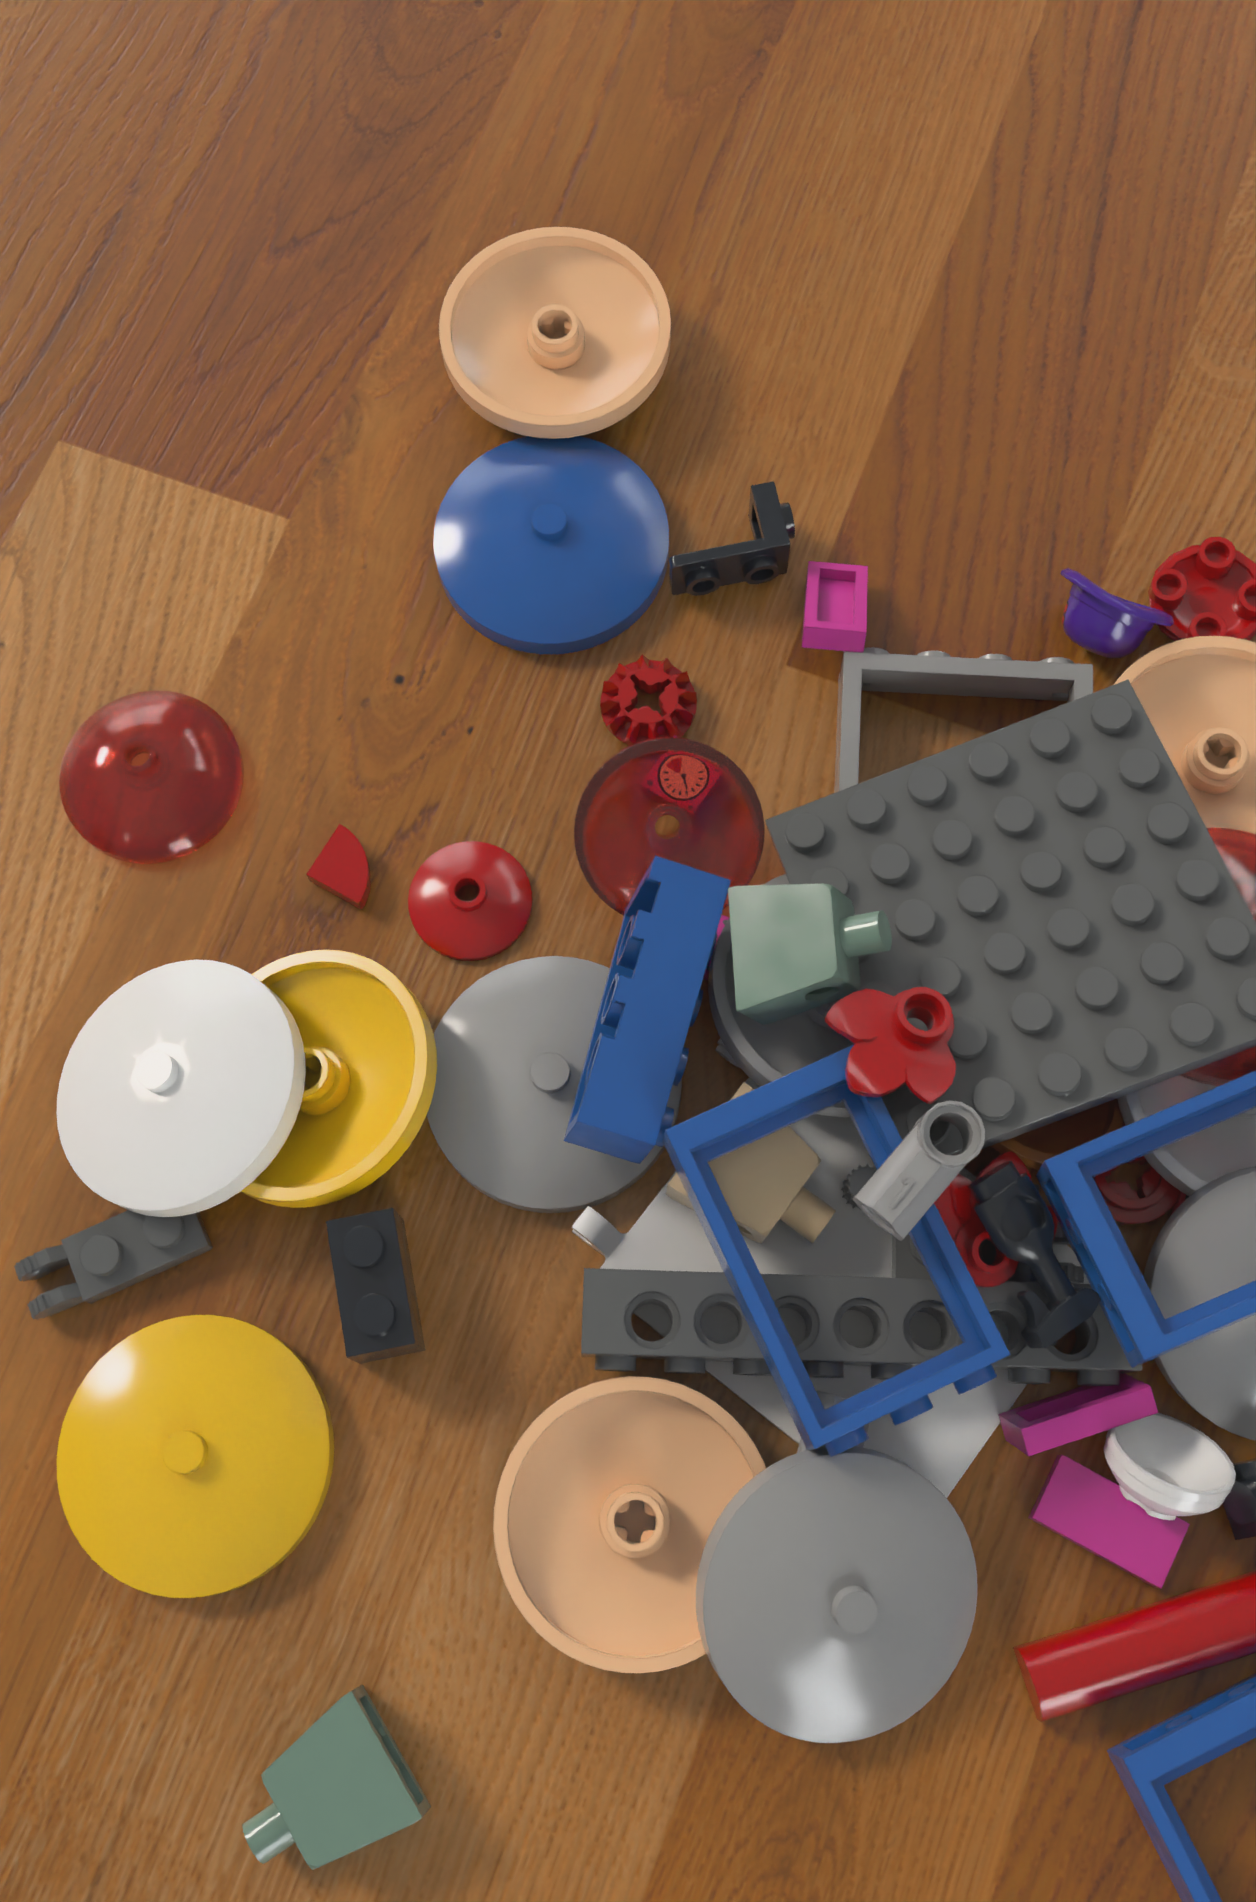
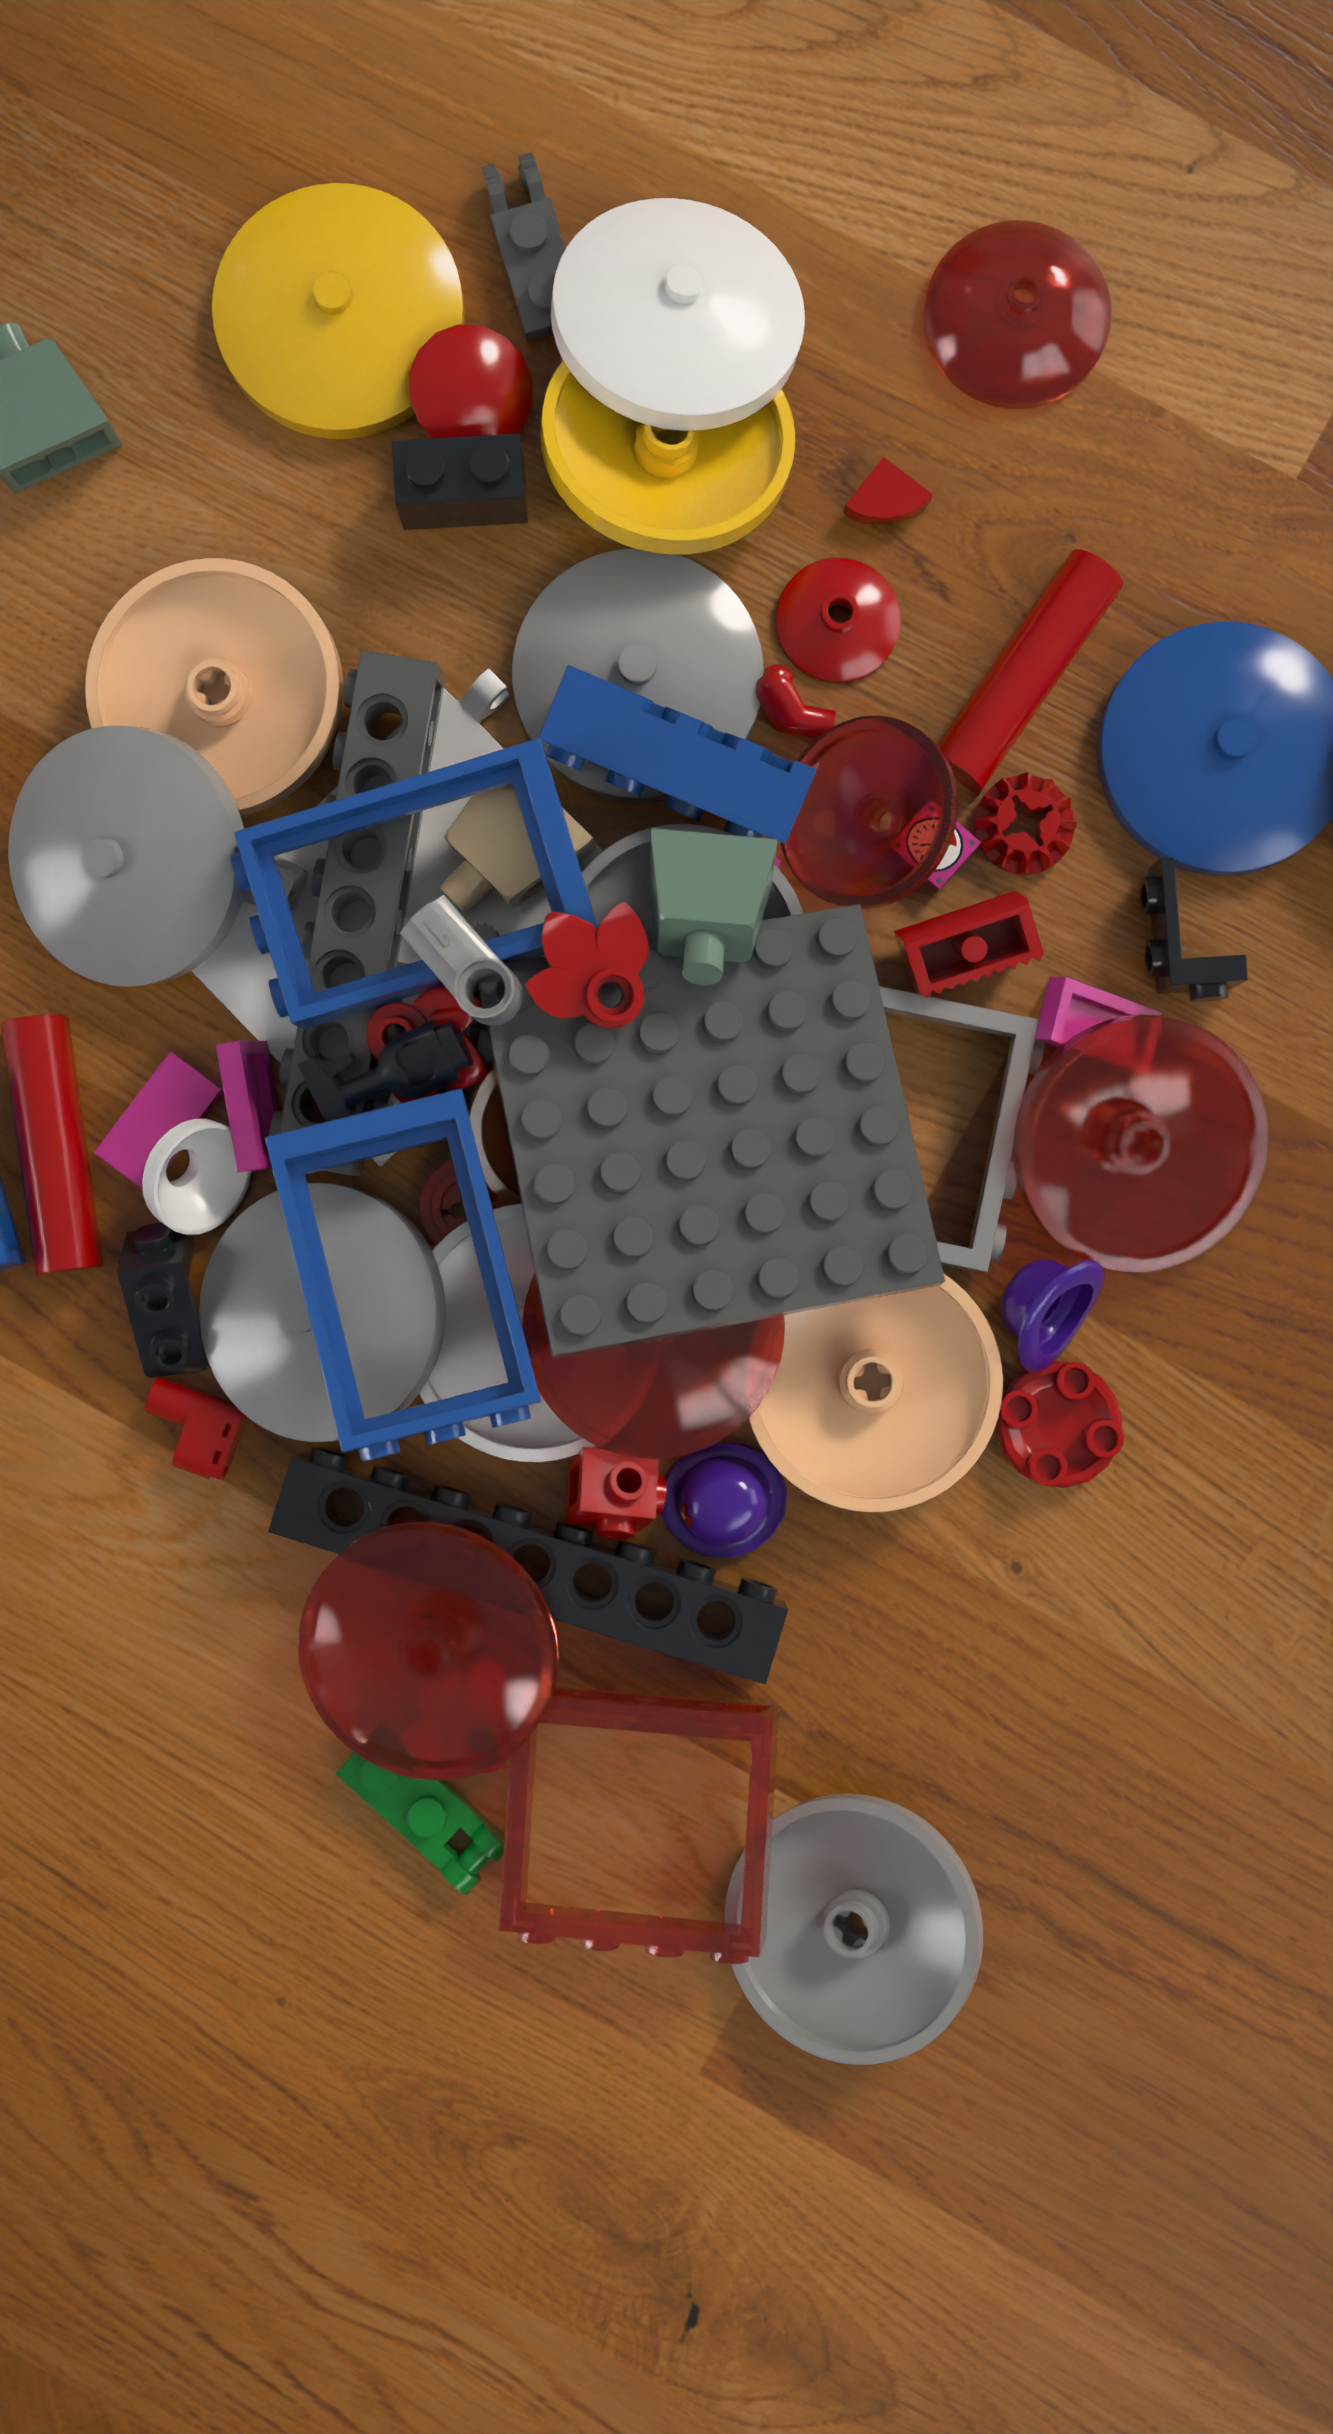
camera: 90 degrees right, 15 degrees up
none -> red dish [409,324,532,439]
none -> red arm [756,664,836,742]
none -> red brick [894,891,1044,998]
none -> red brick [927,549,1123,795]
none -> clear red dish [1013,1014,1268,1272]

